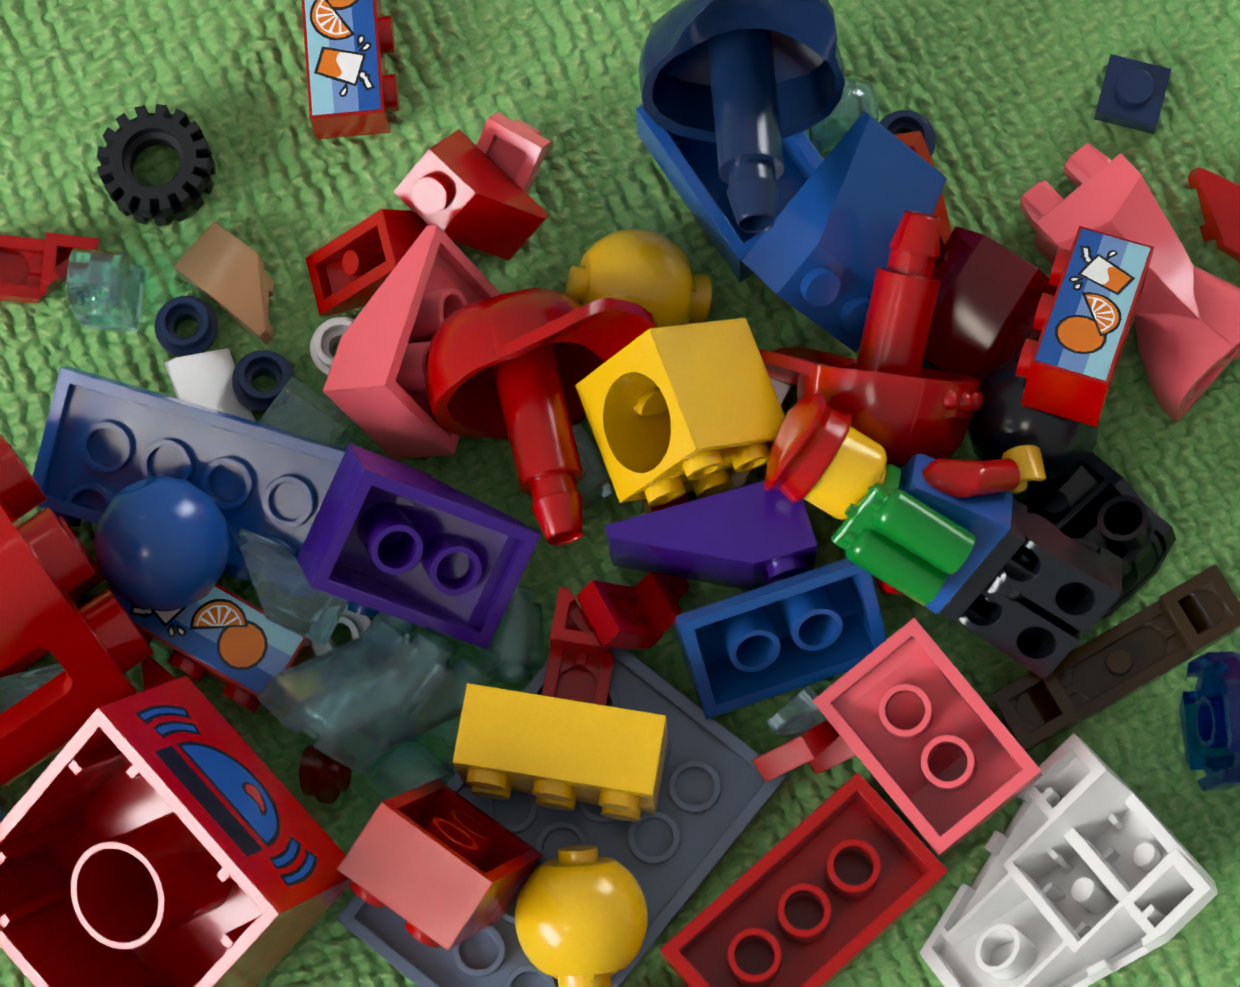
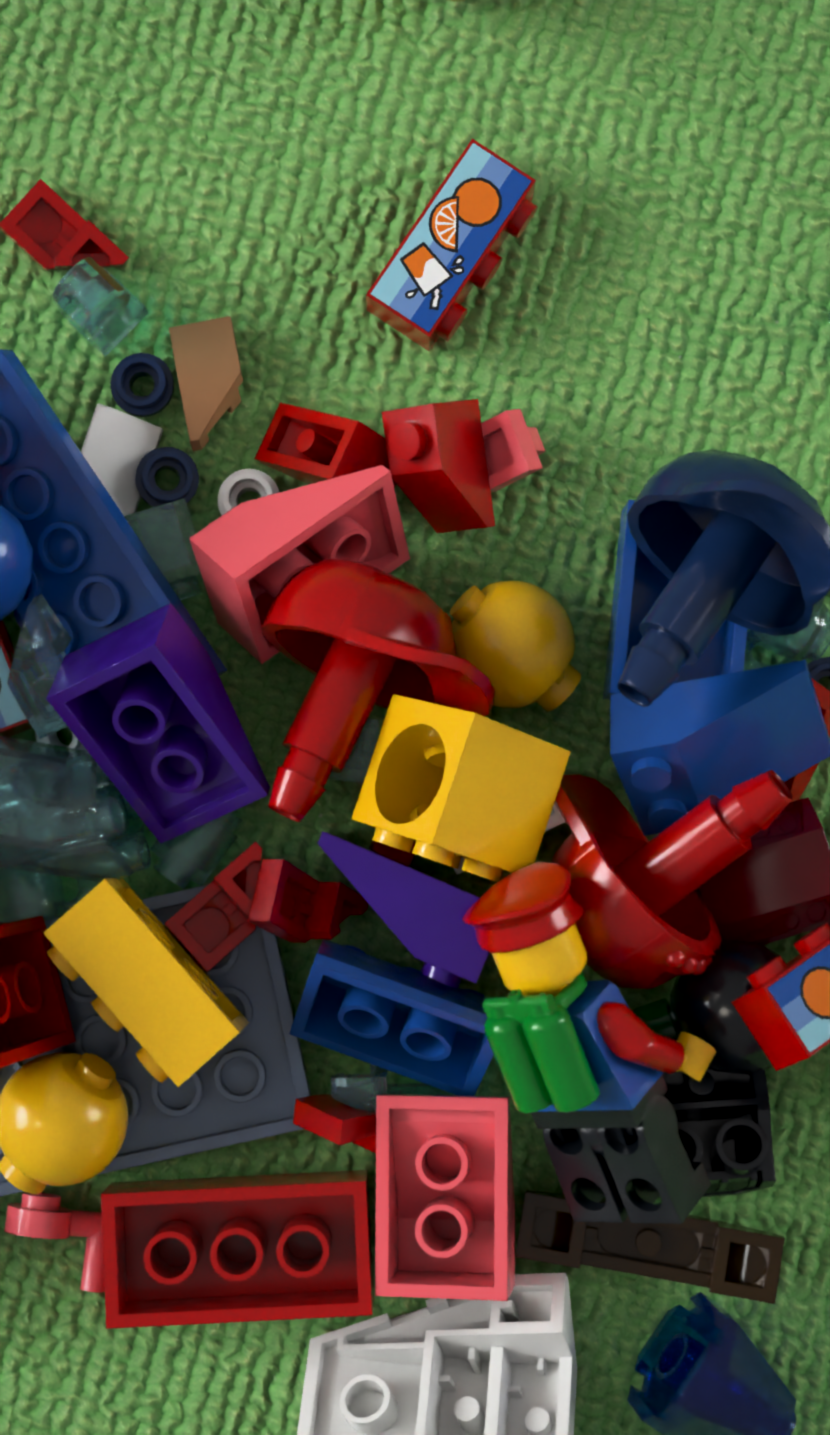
camera: 30 degrees right, 10 degrees up
black tyre [97,104,216,226] -> none

